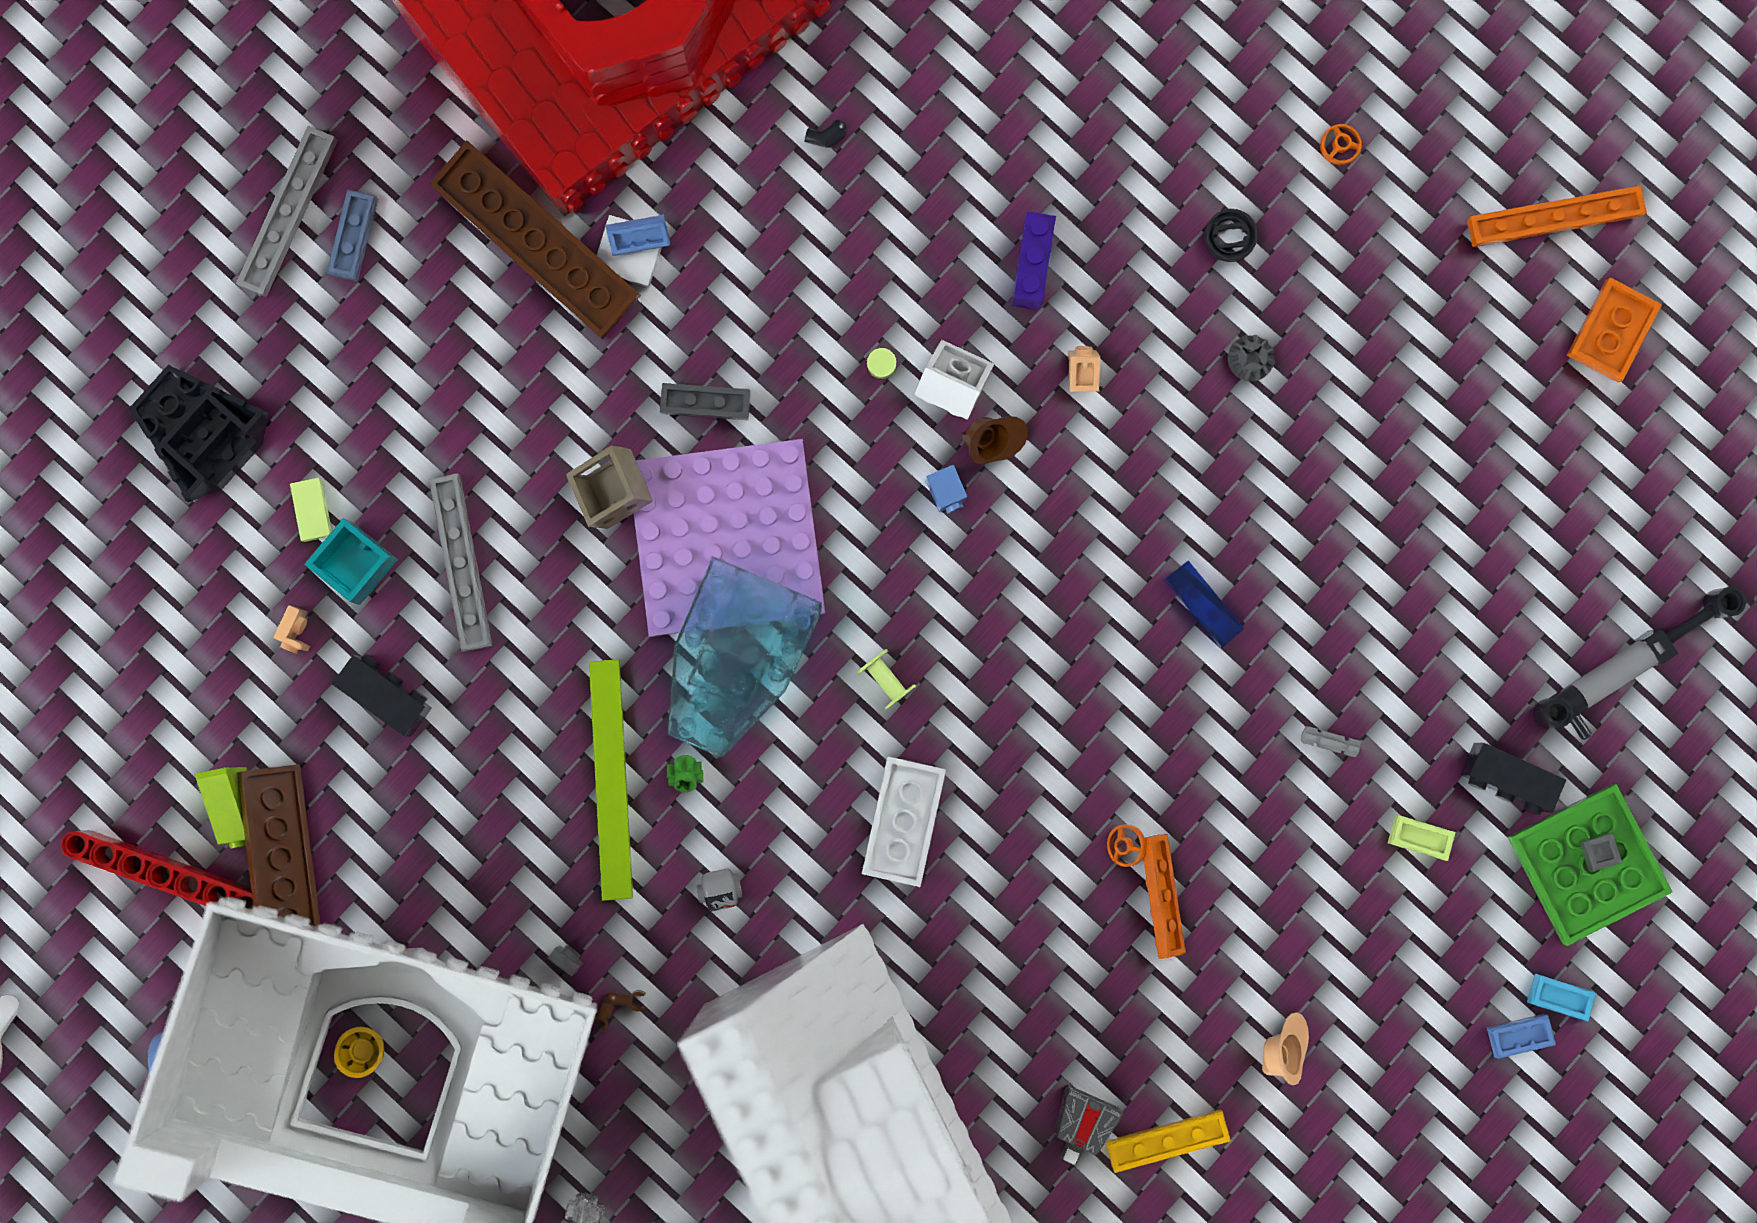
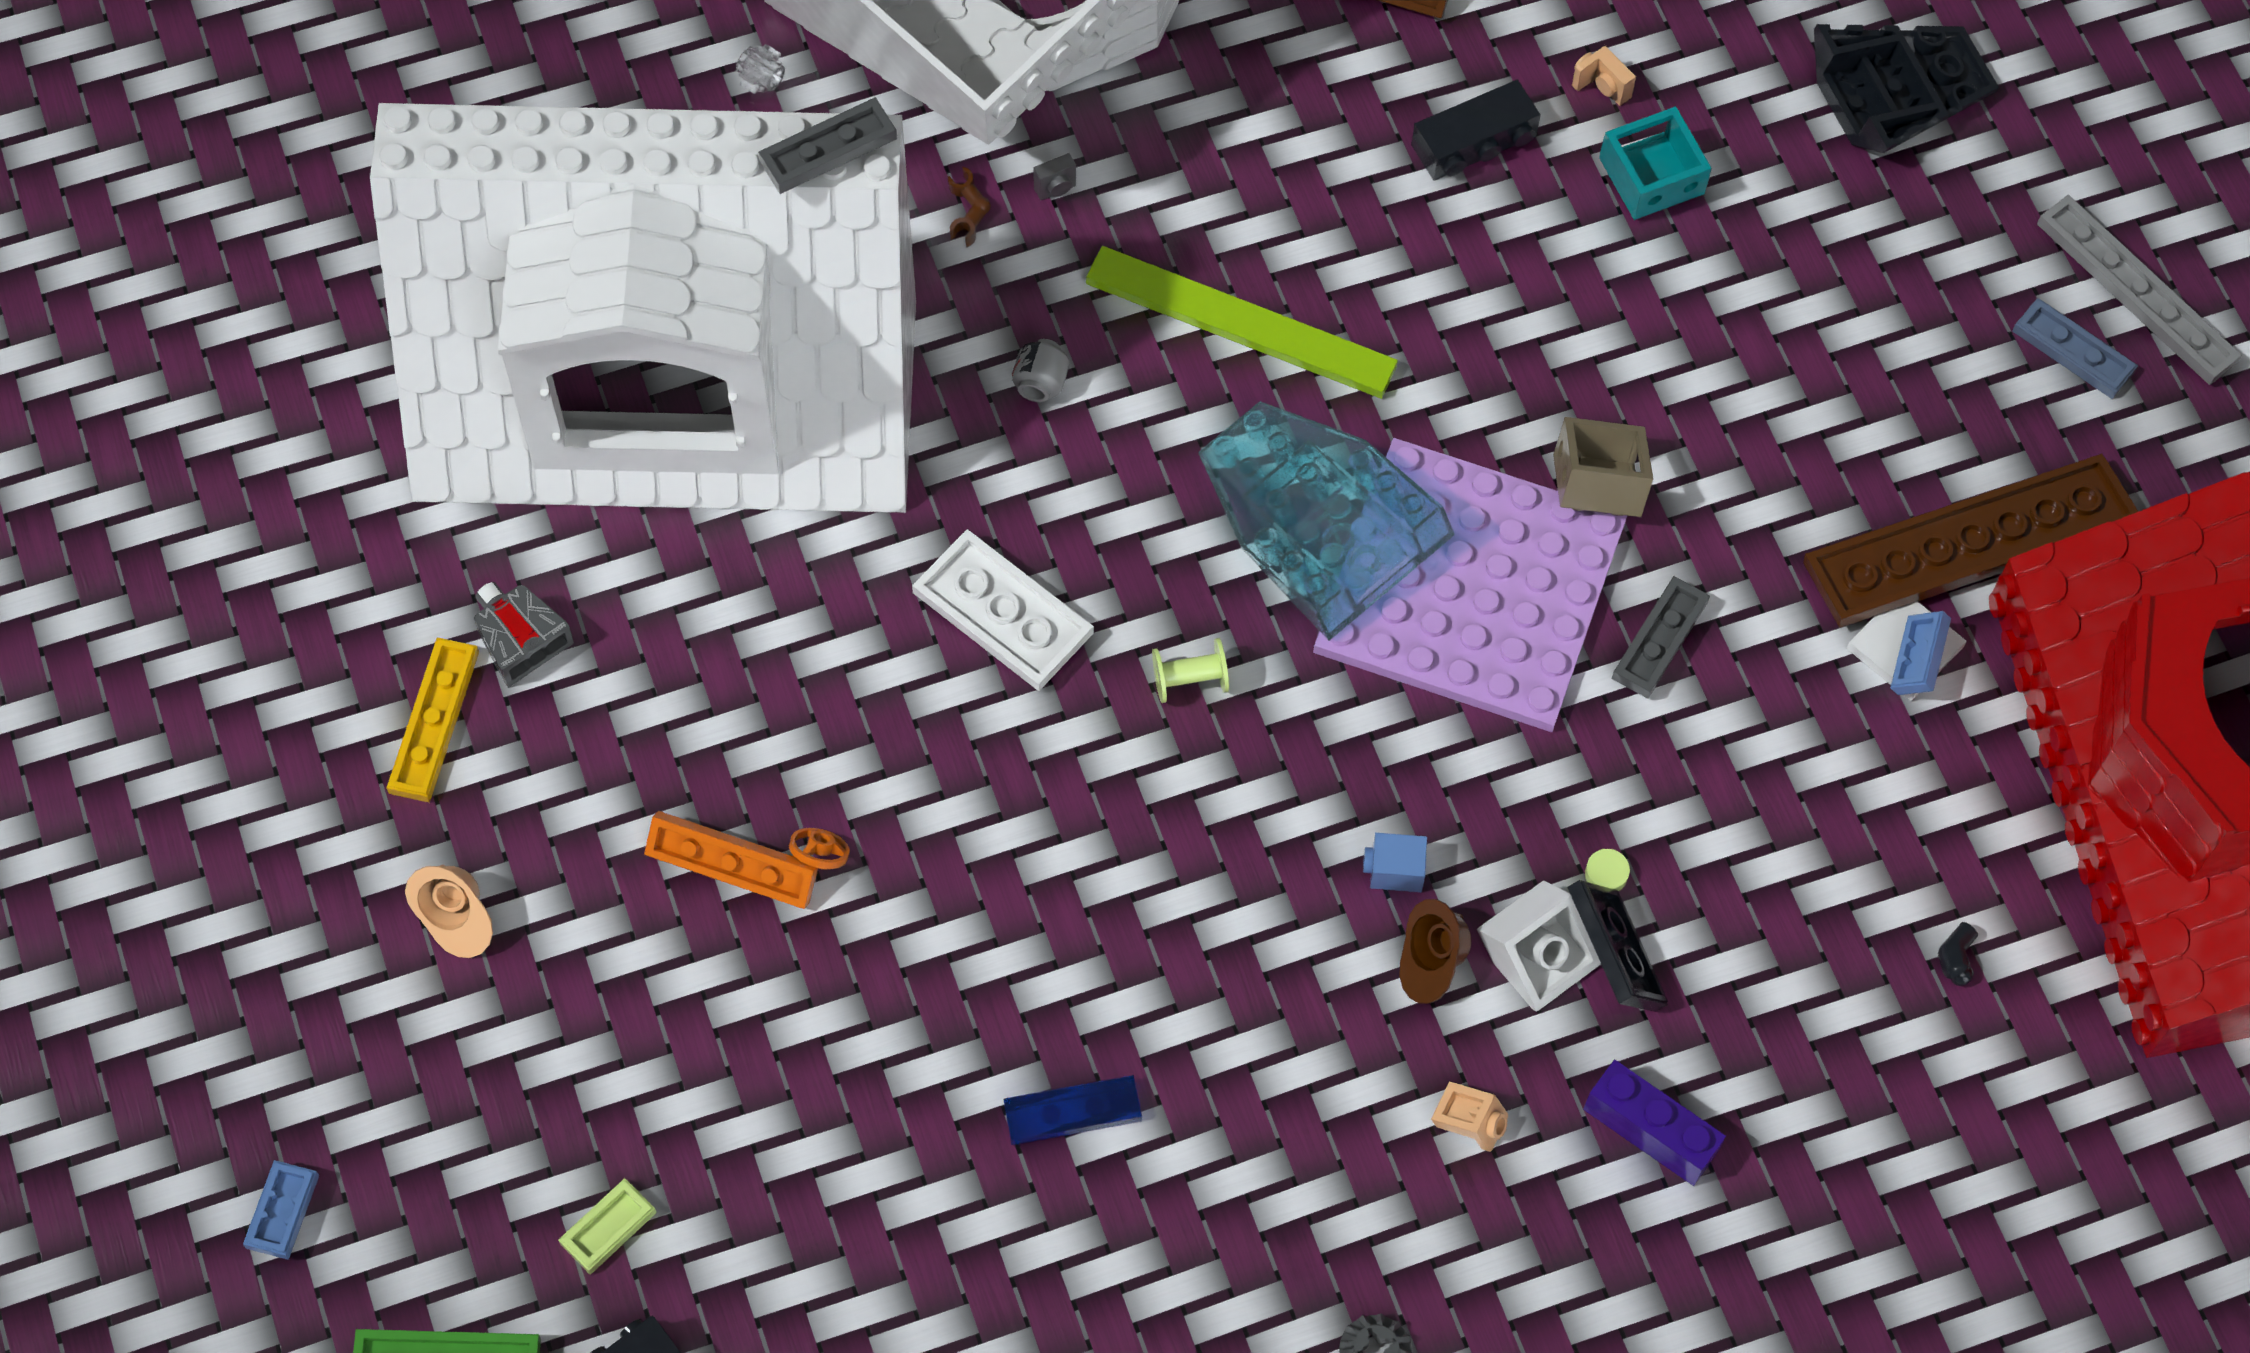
camera: 120 degrees right, 20 degrees down
yellowish green tile [290,478,332,542] -> none
light grey tile [429,473,493,652] -> none
bright green gear [667,755,703,792] -> none
light grey axle [1301,726,1361,757] -> none
medium azure tile [1527,974,1596,1022] -> none
none -> dark grey plate [758,97,897,194]
none -> black tile [1567,880,1668,1012]

